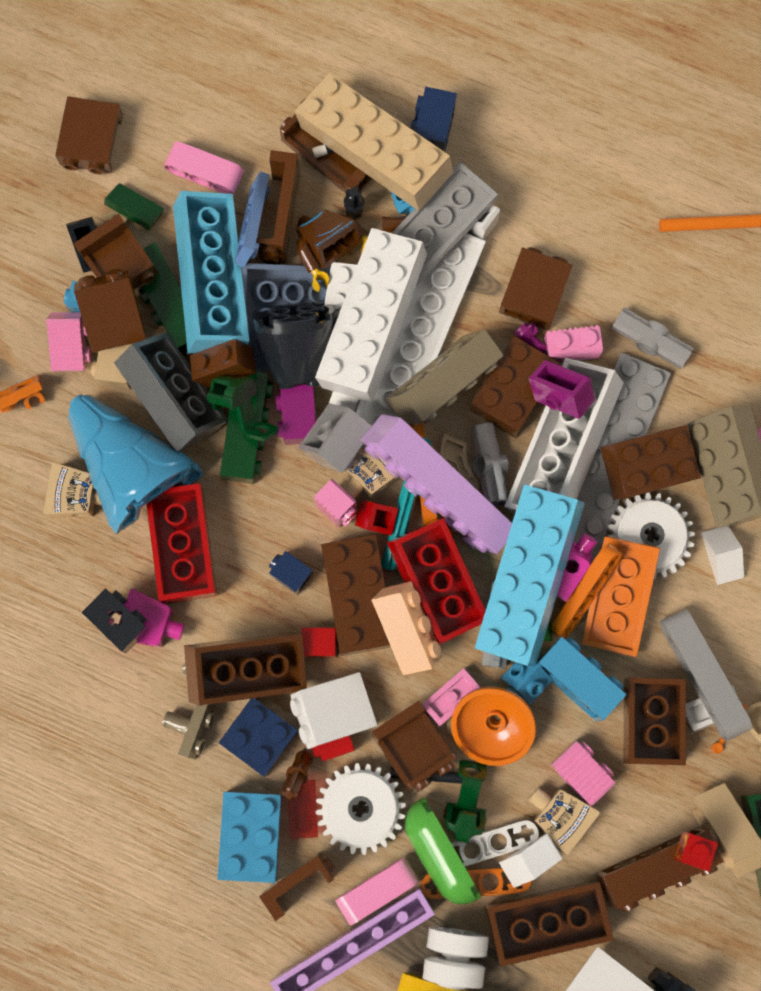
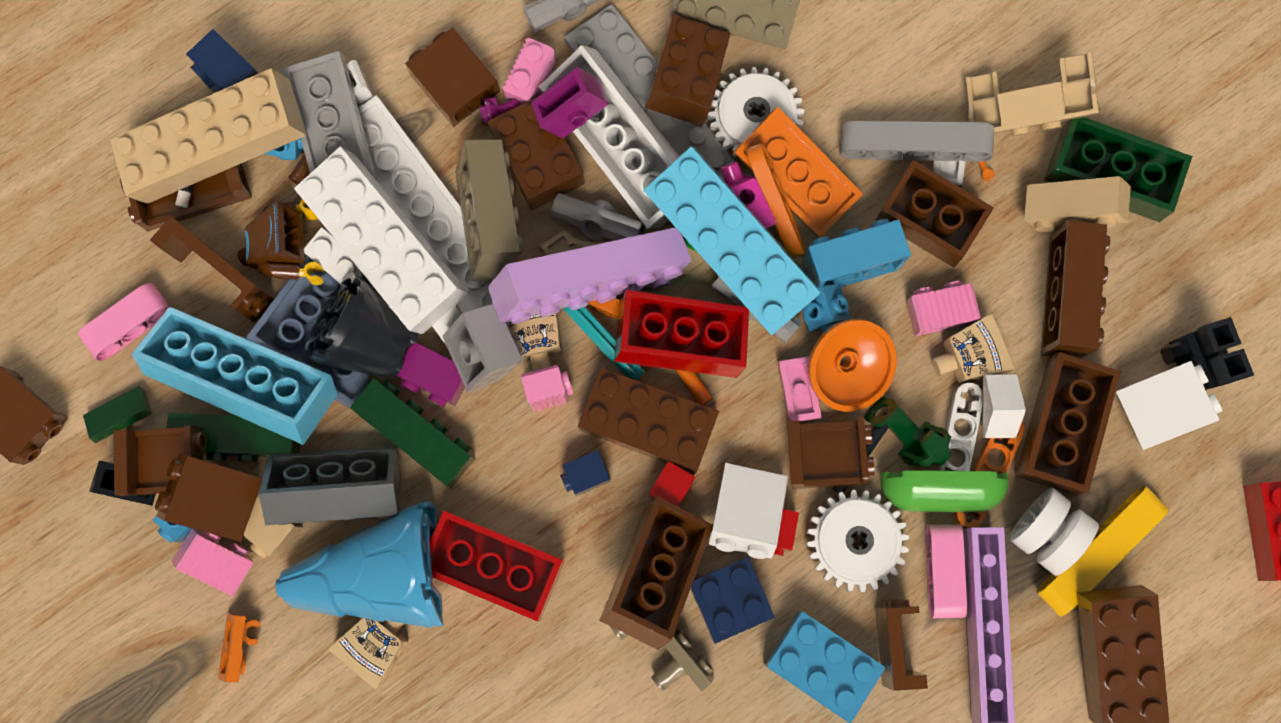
camera: 55 degrees left, 0 degrees up
black brick [81,588,150,654] -> none
dark pink torso [119,588,185,647] -> none
reddish brown brick [190,339,256,388] -> none
dark green piece [207,375,279,441] -> none
medium blue plate [235,171,271,267] -> none
reddish brown axle [281,751,313,800] -> none
clear red plate [288,780,319,839] -> none
black axle [343,186,365,219] -> none
red brick [355,499,398,535] -> none
light nougat brick [372,581,442,675] -> none
red brick [674,832,718,872] -> none
white slope [701,527,744,585] -> none

